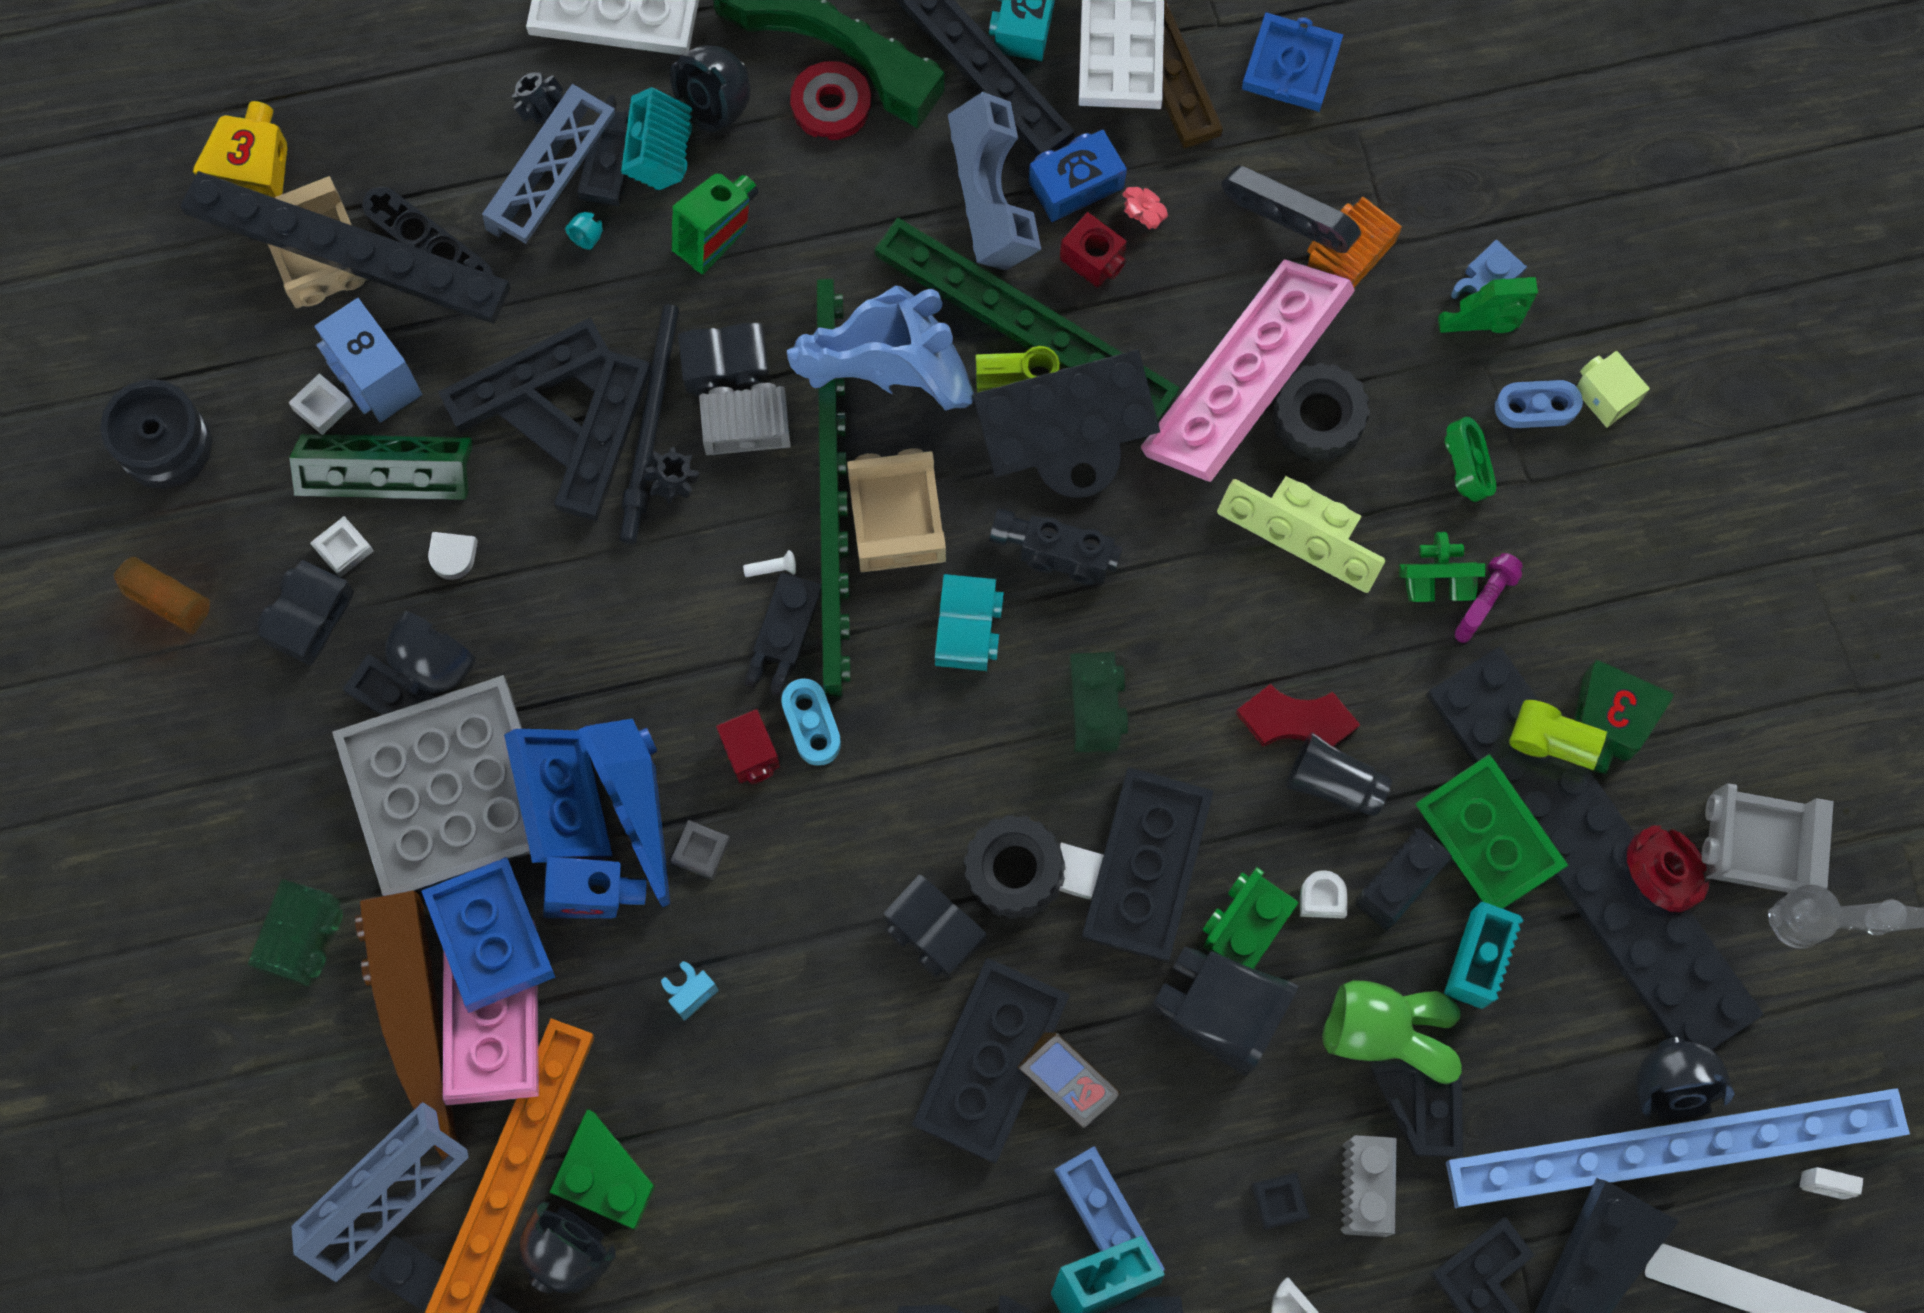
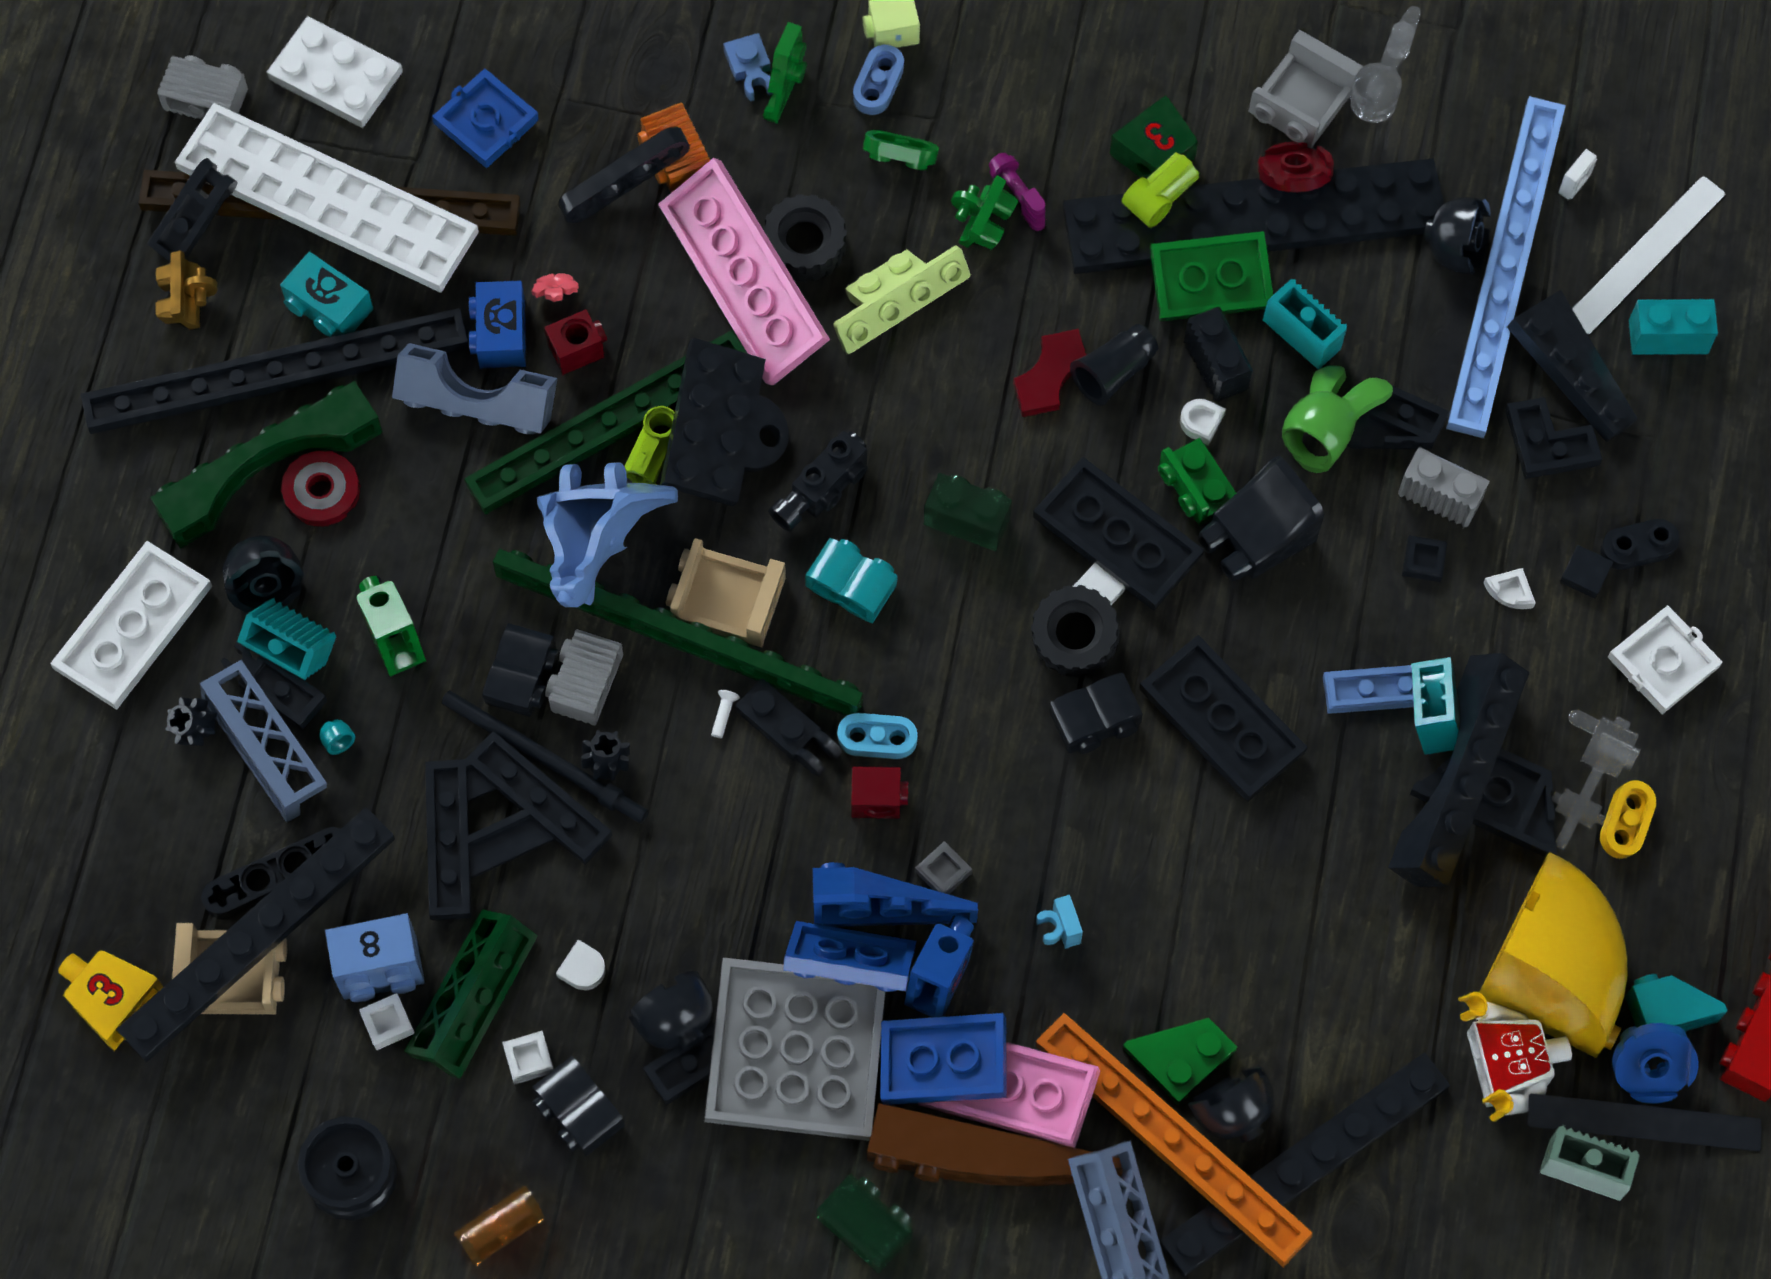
camera: 65 degrees left, 5 degrees down
slope [1017,1032,1121,1128] -> none

